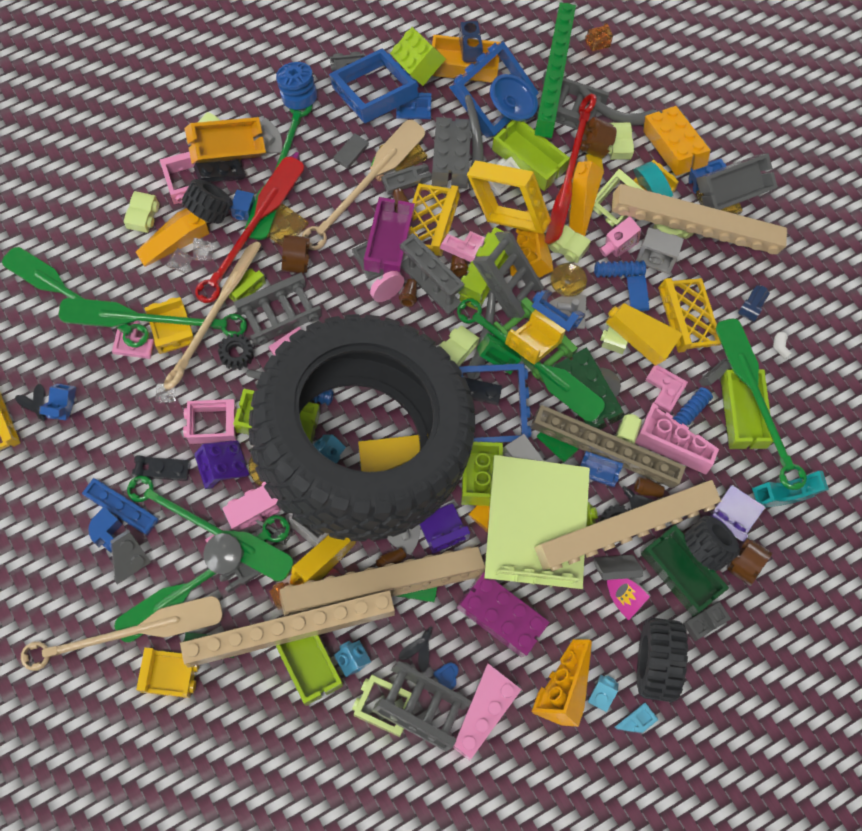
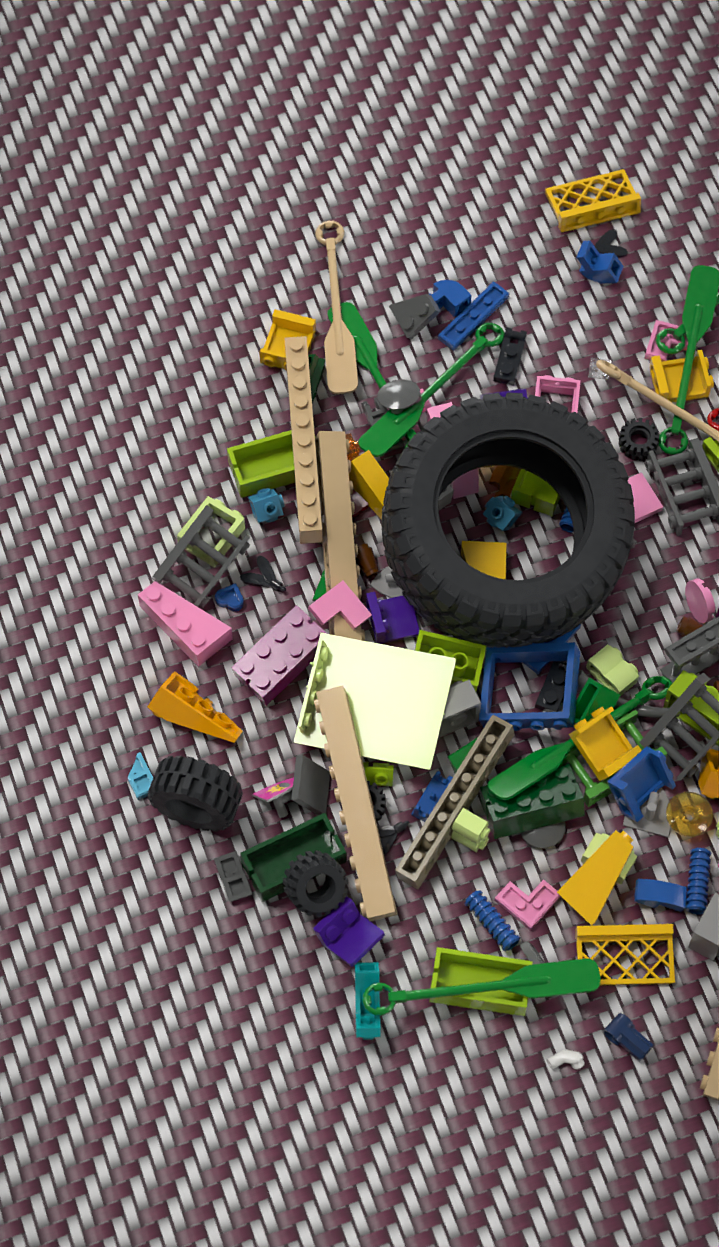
camera: 105 degrees right, 5 degrees down
medium azure bracket [588,675,619,712] -> none
reddish brown cone [634,476,665,498] -> none
bright pink wedge [635,403,719,474] -> none
reddish brown brick [727,538,773,586] -> none
none -> bright pink tile [308,581,372,630]

